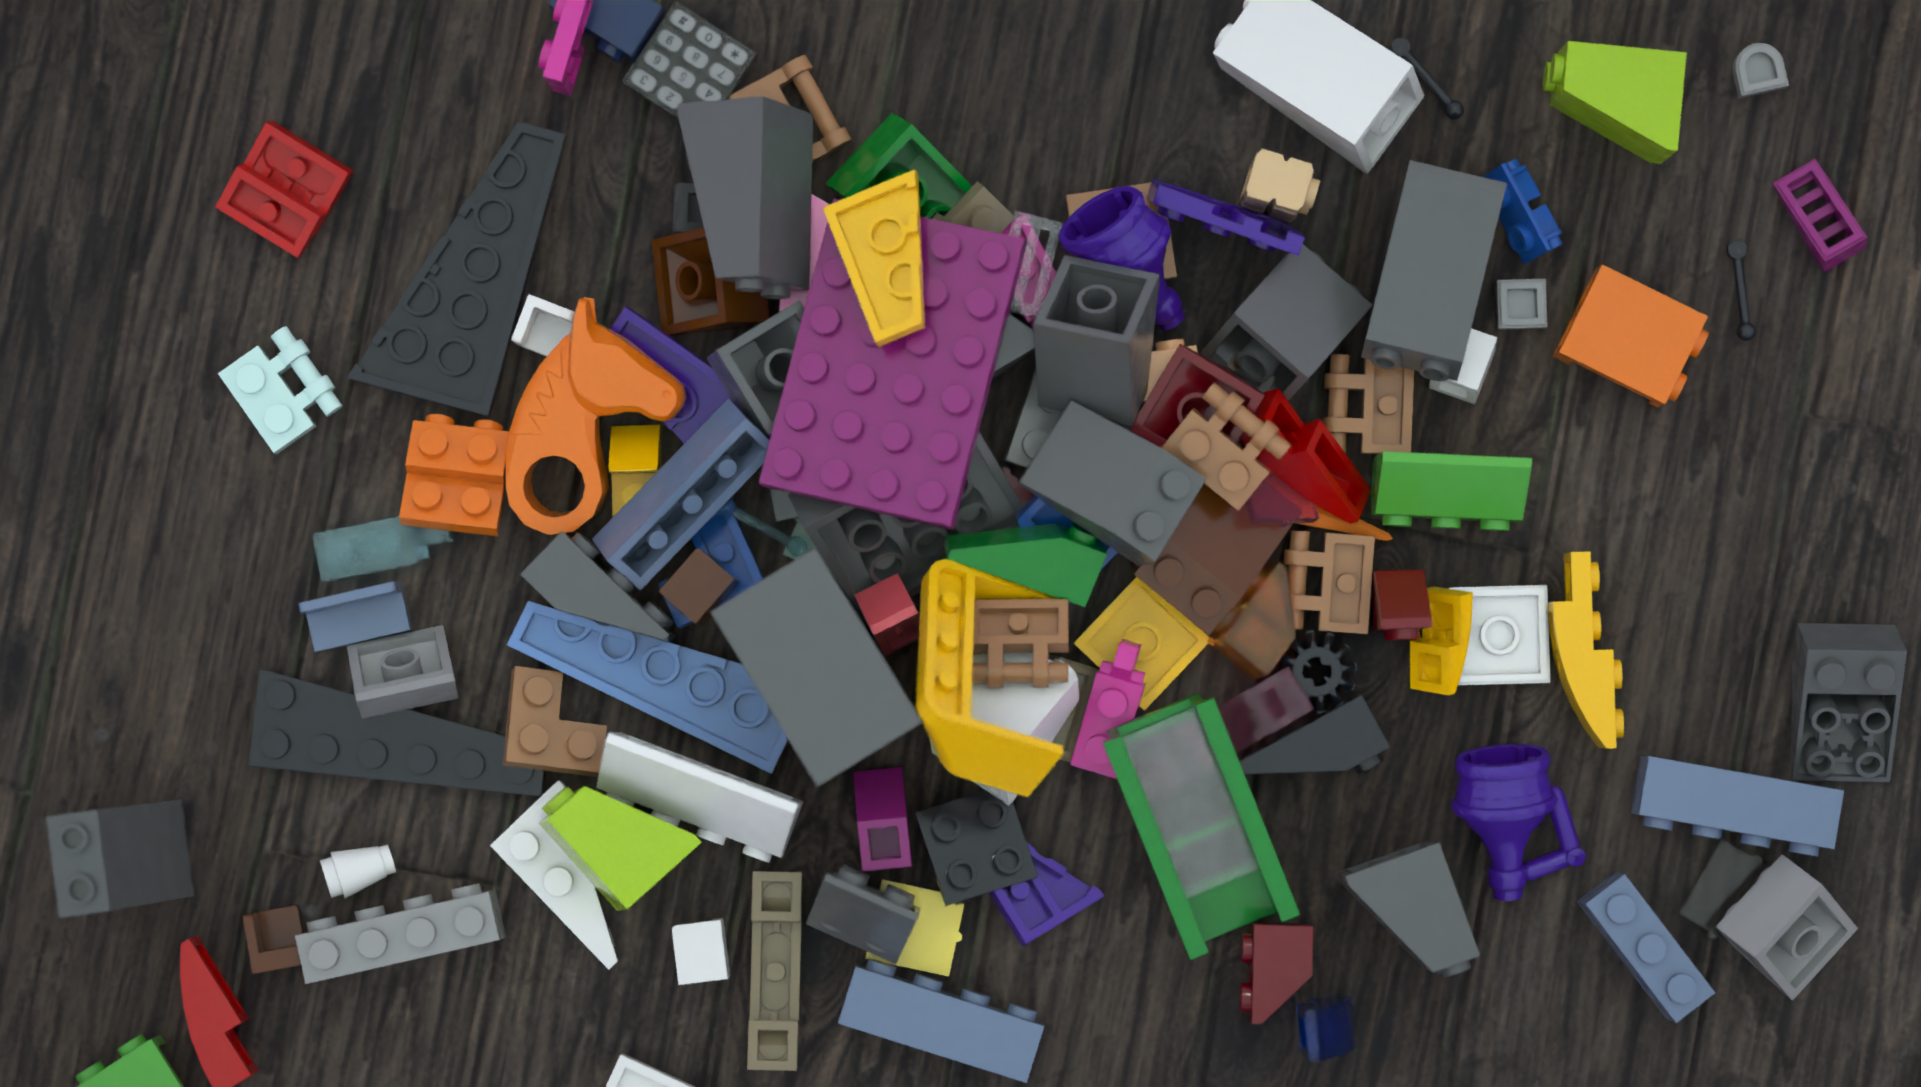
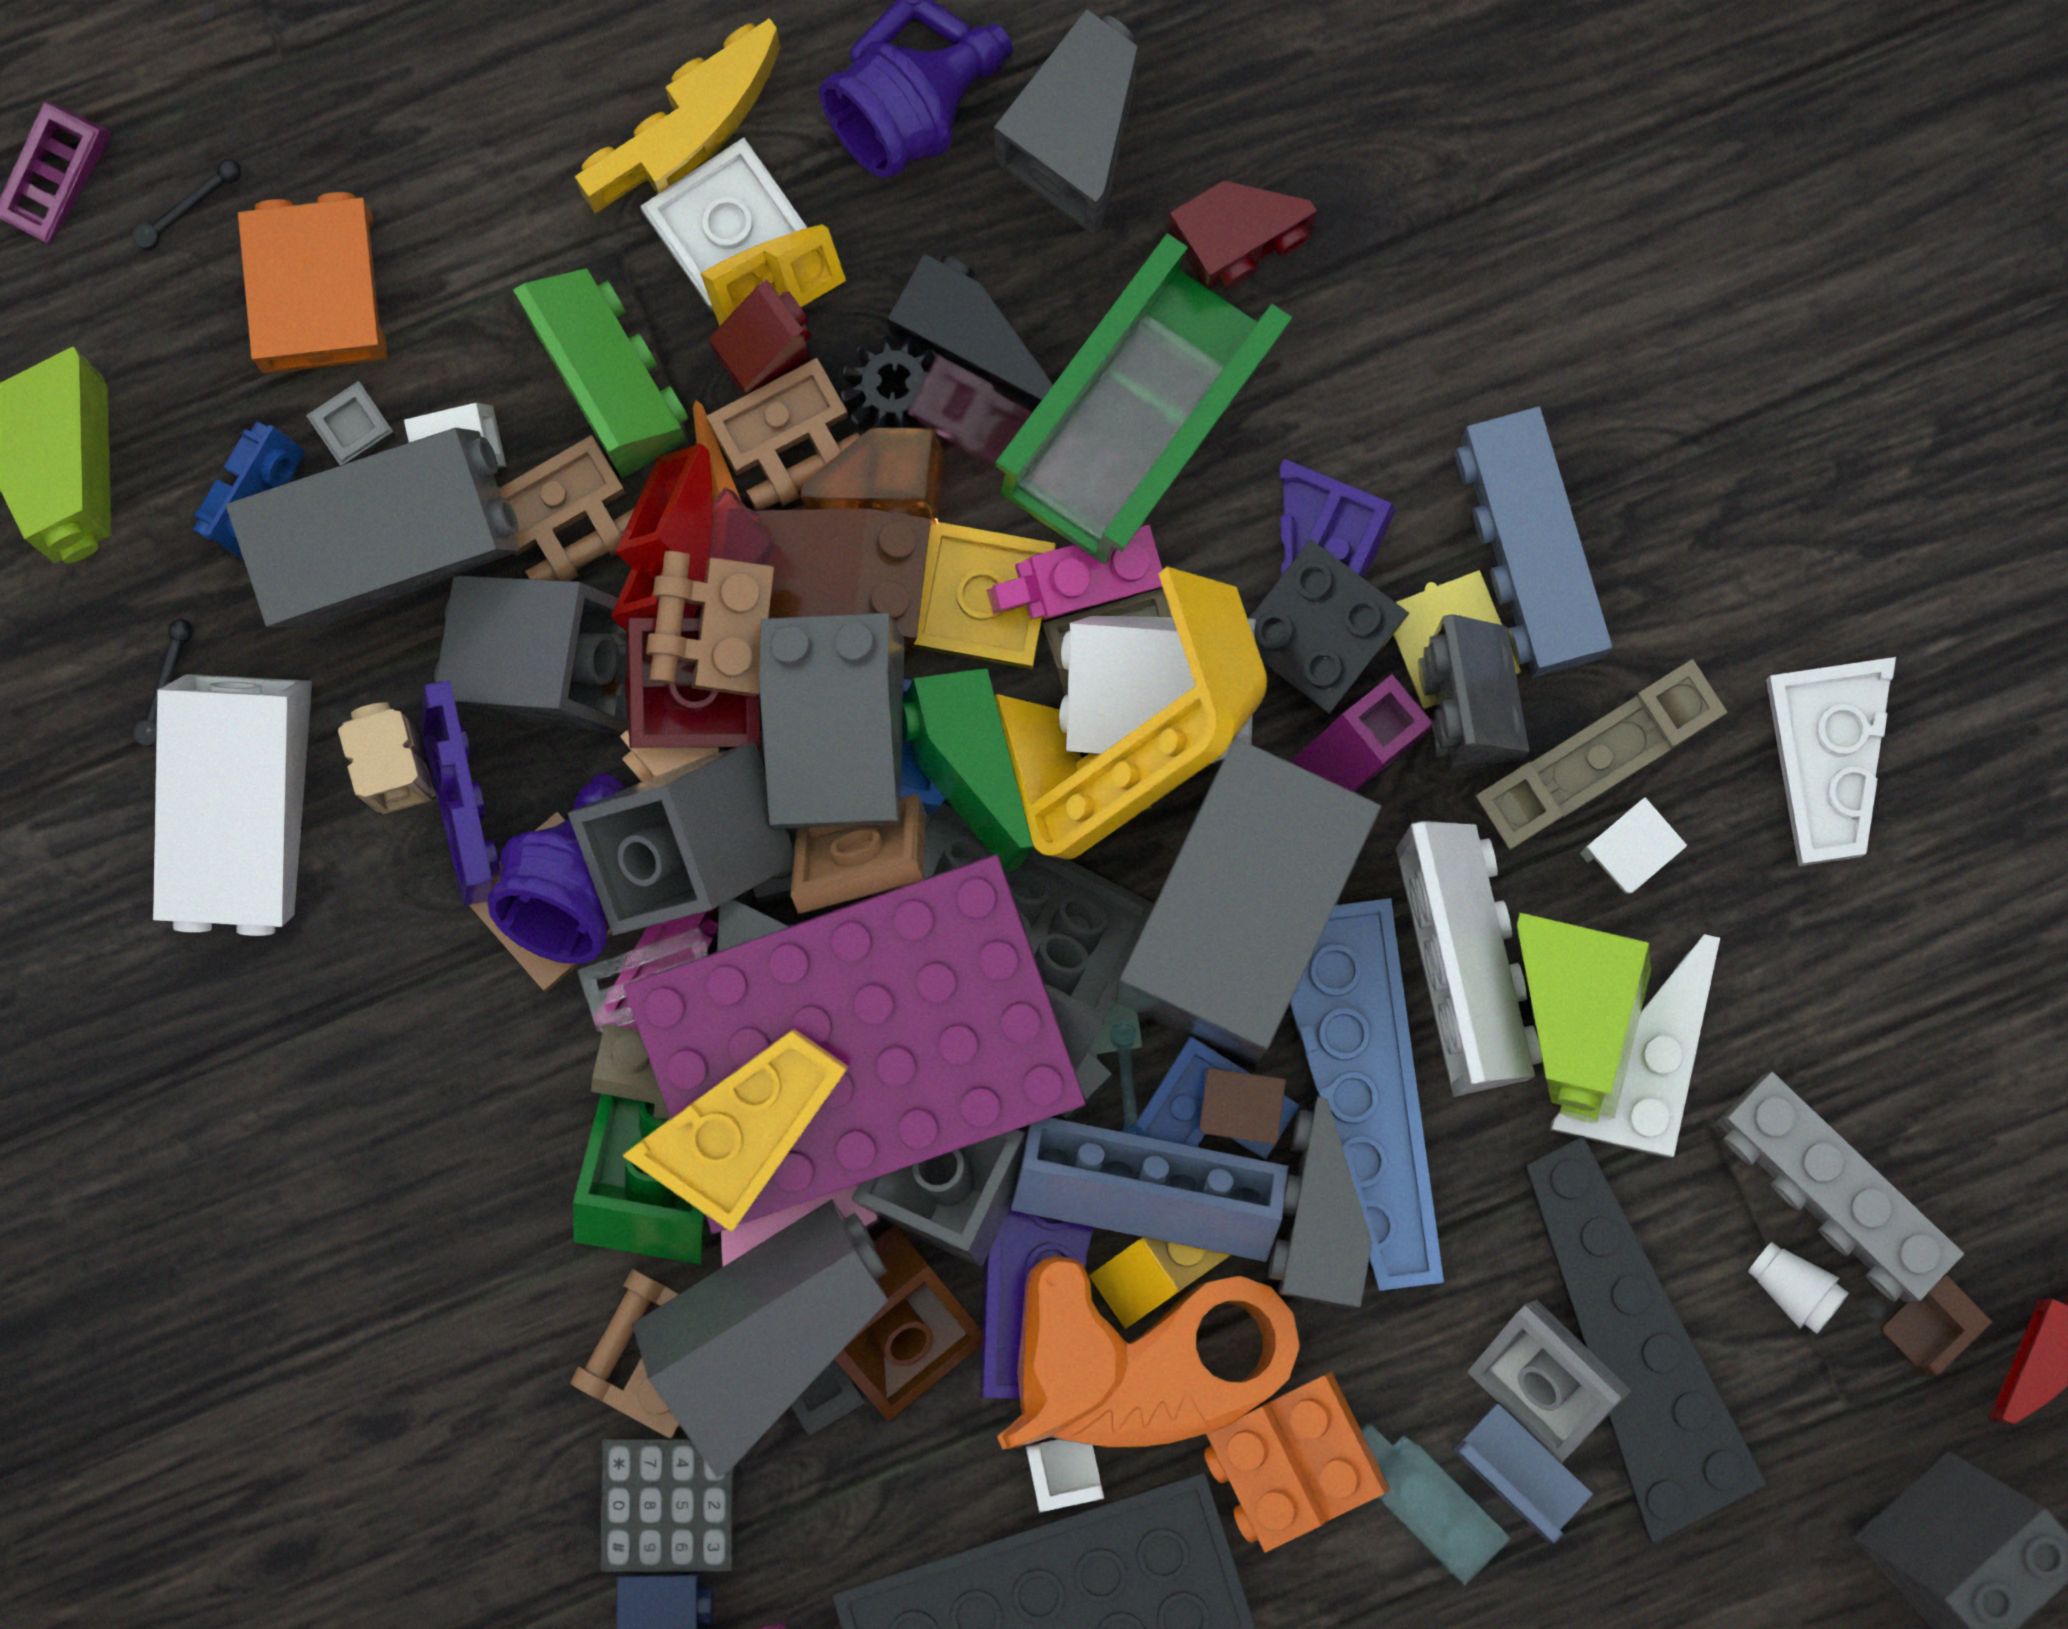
camera: 120 degrees left, 5 degrees down
medium nougat plate [503,666,607,777] -> none
coral slope [854,573,920,656] -> none
medium nougat plate [972,599,1069,688] -> none
clear blue slope [1297,996,1356,1062] -> none
none -> medium nougat plate [791,794,926,914]

